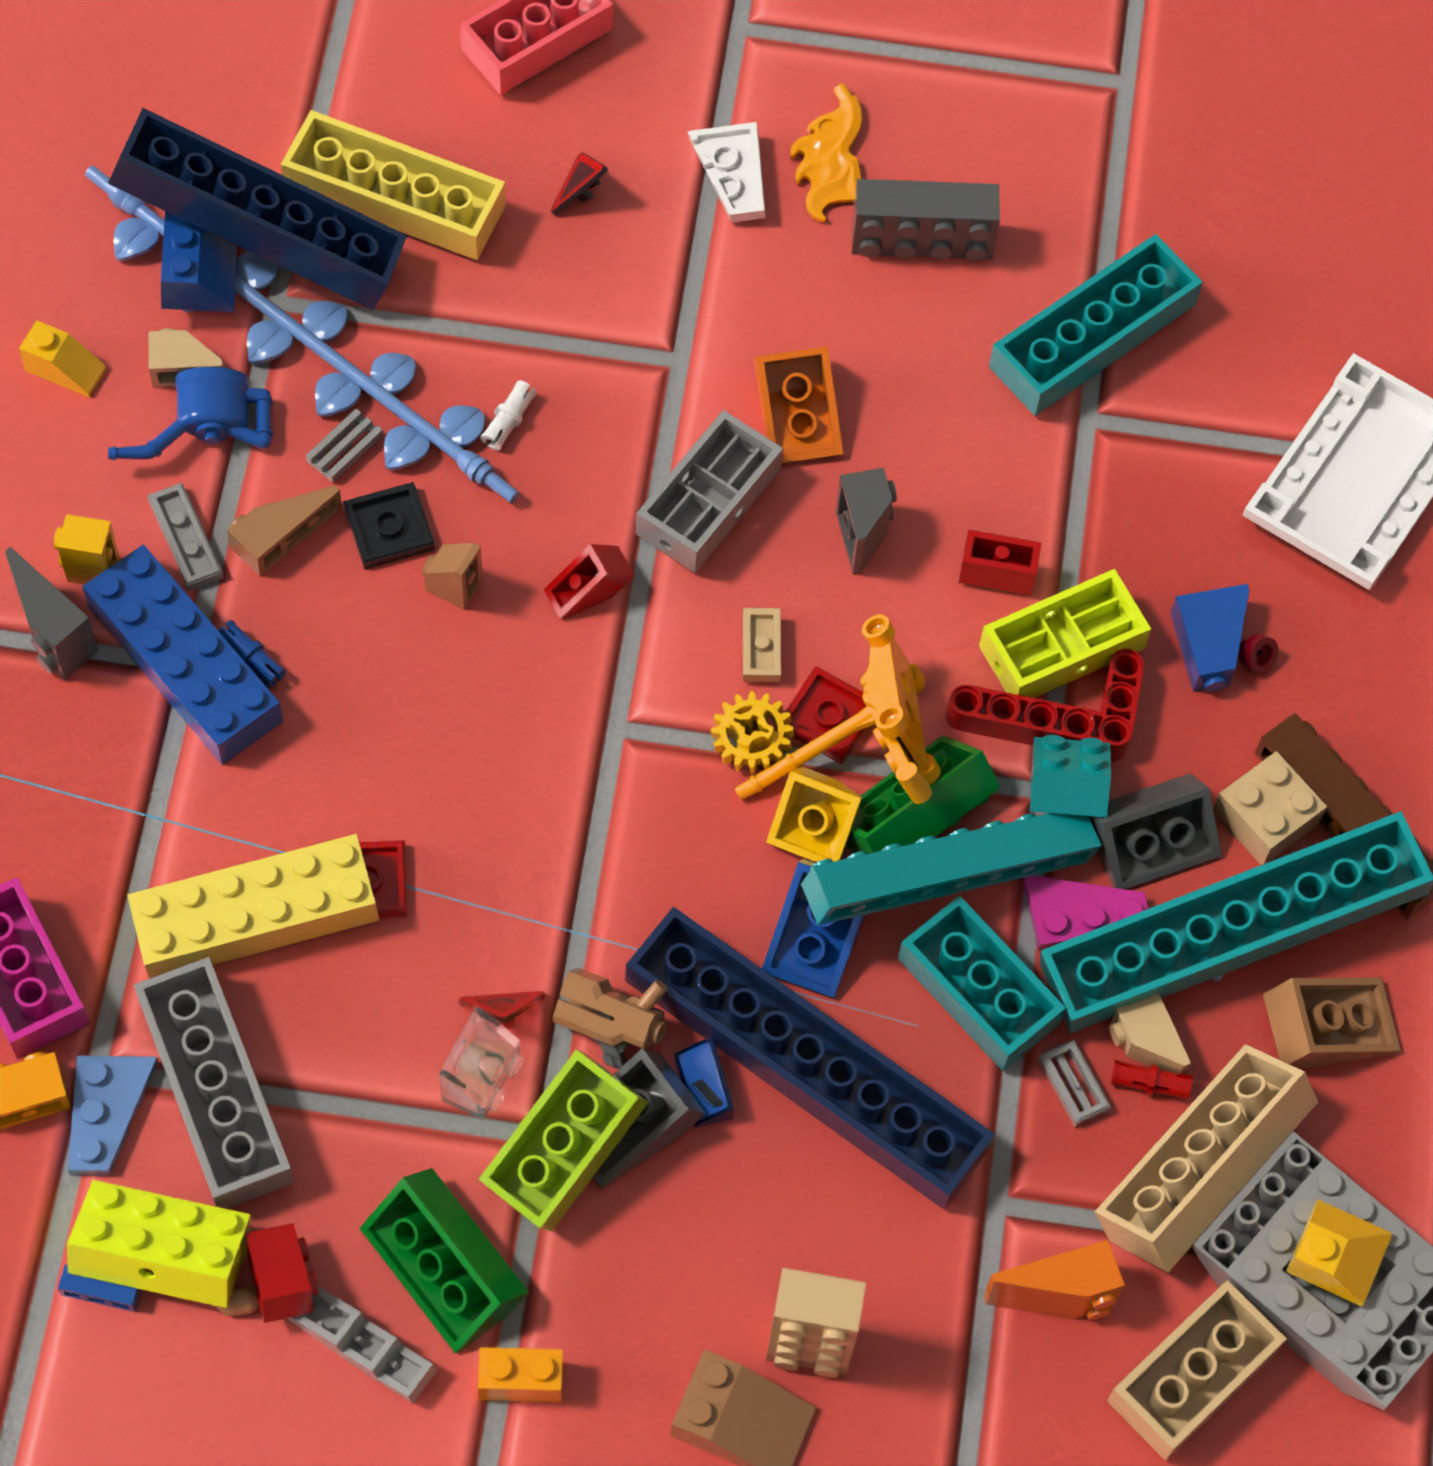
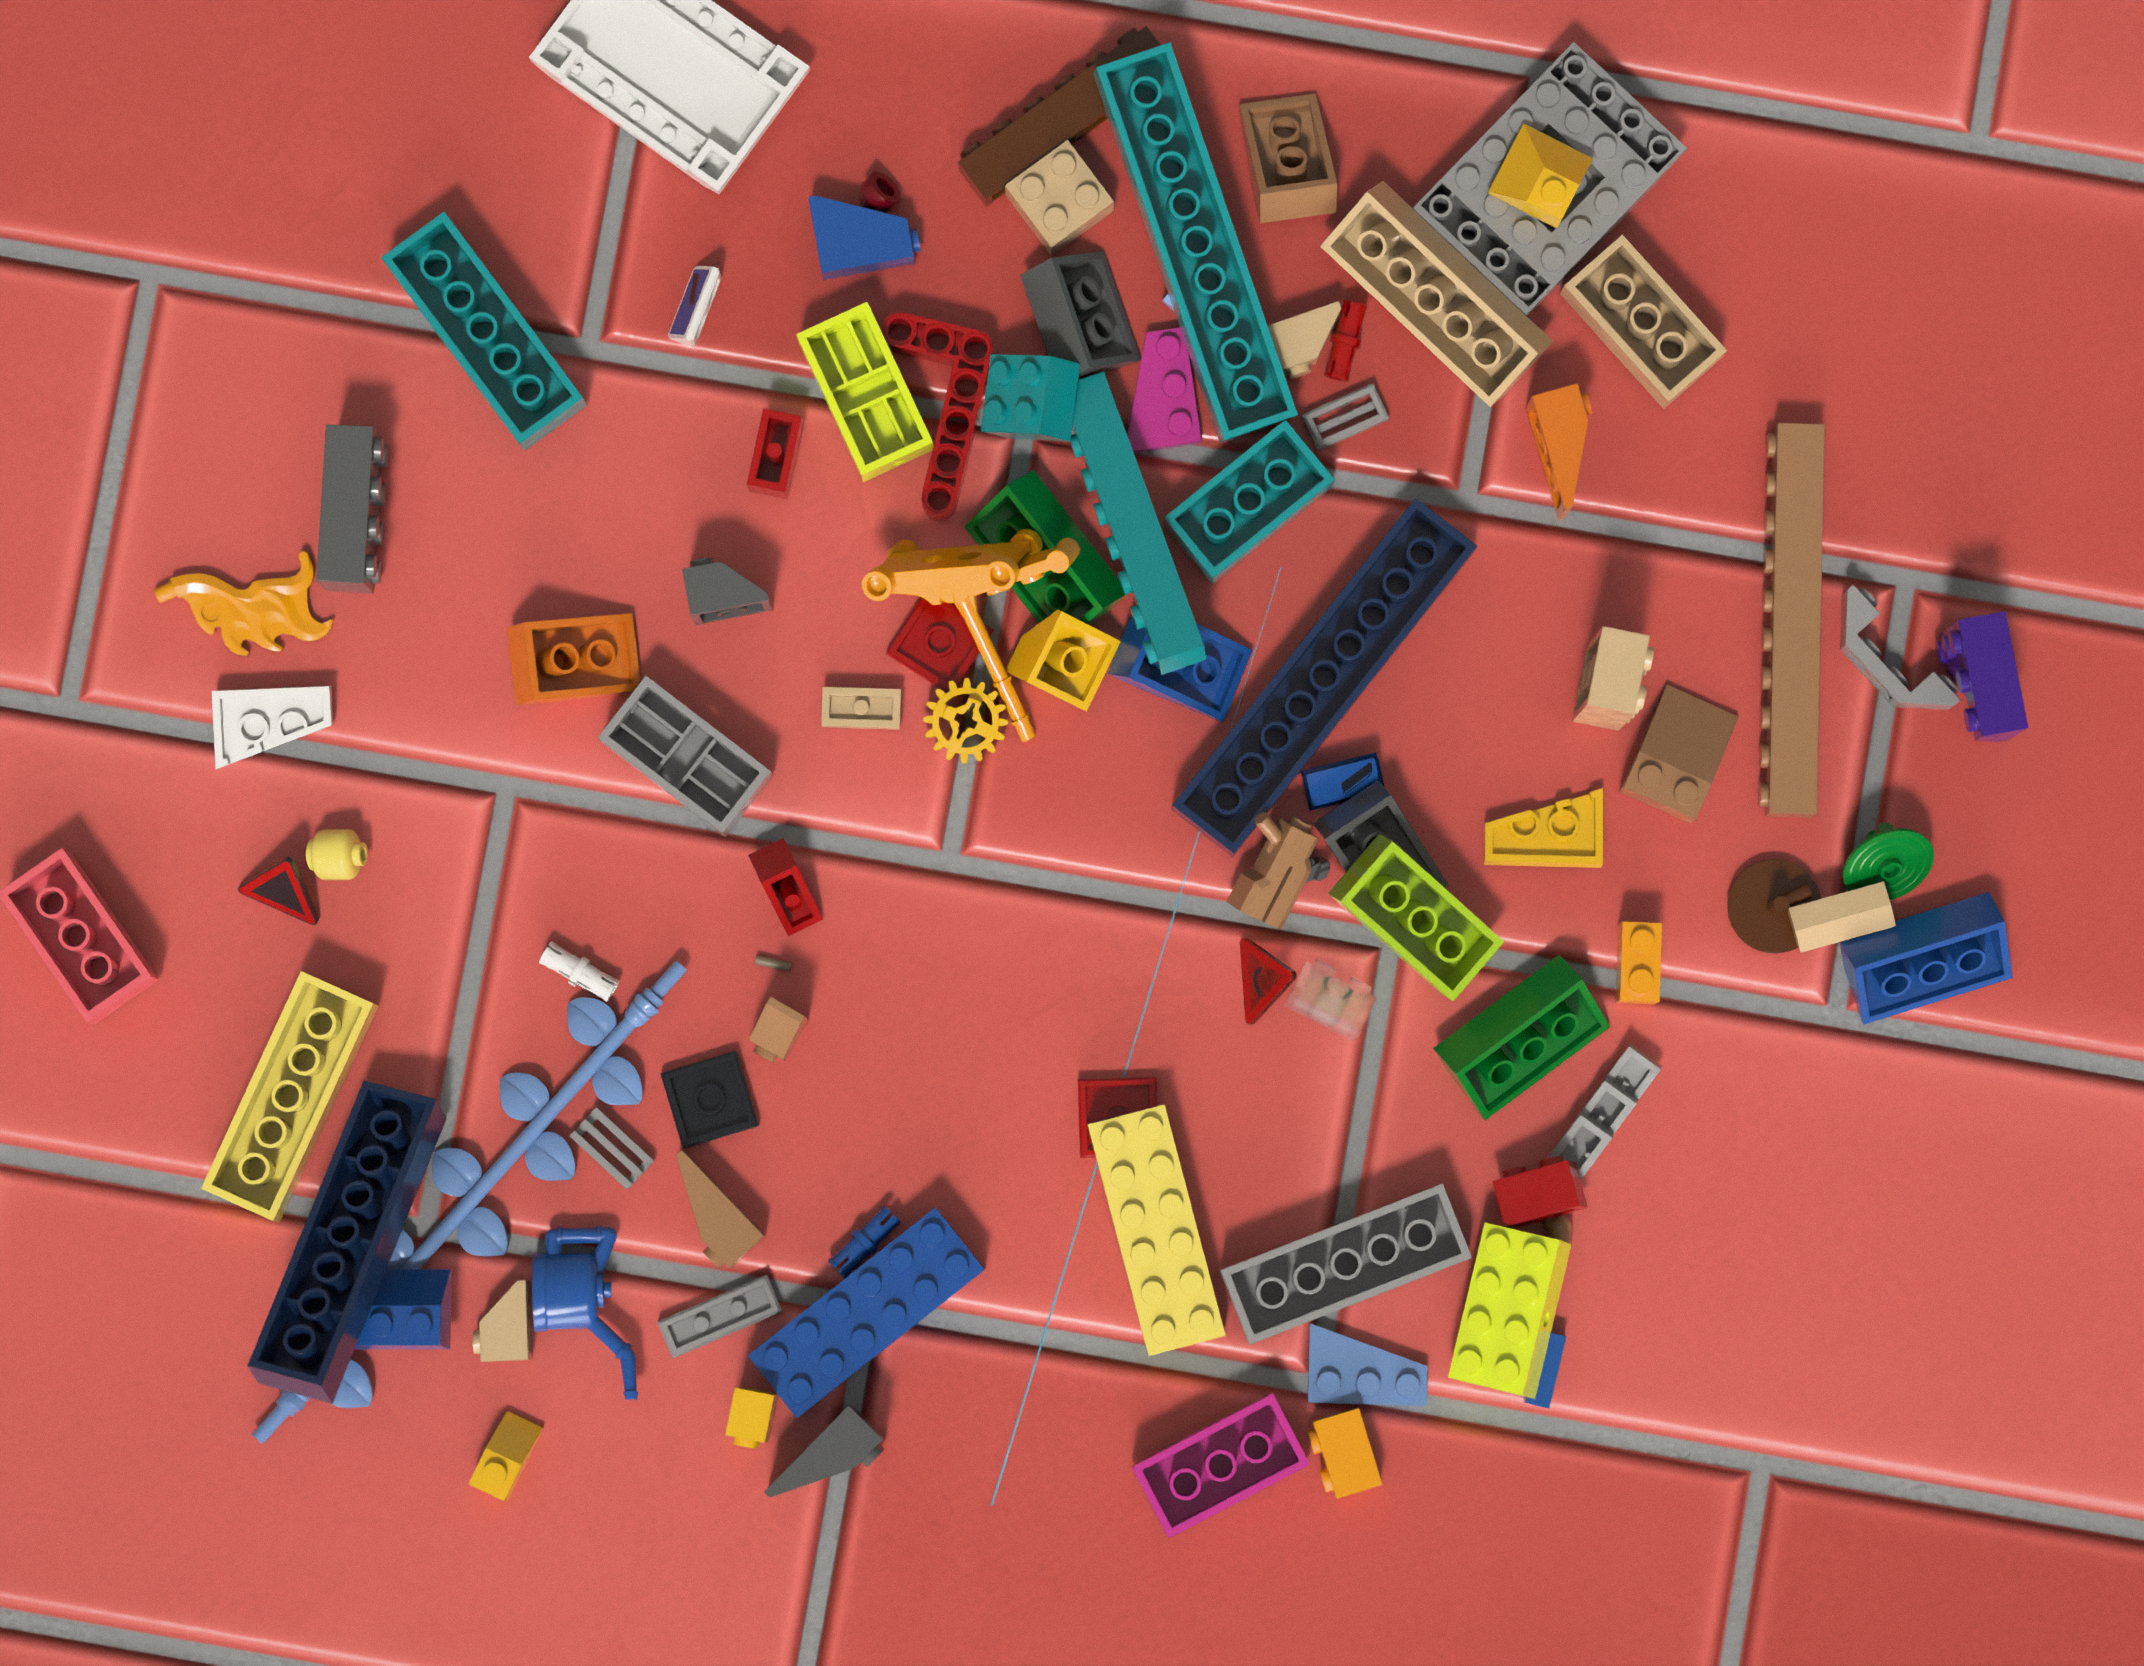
camera: 85 degrees left, 20 degrees up
none -> light yellow head [306,829,368,880]
none -> slope [668,266,722,347]
none -> dark tan piece [755,955,791,972]
none -> yellow wing [1484,788,1603,868]

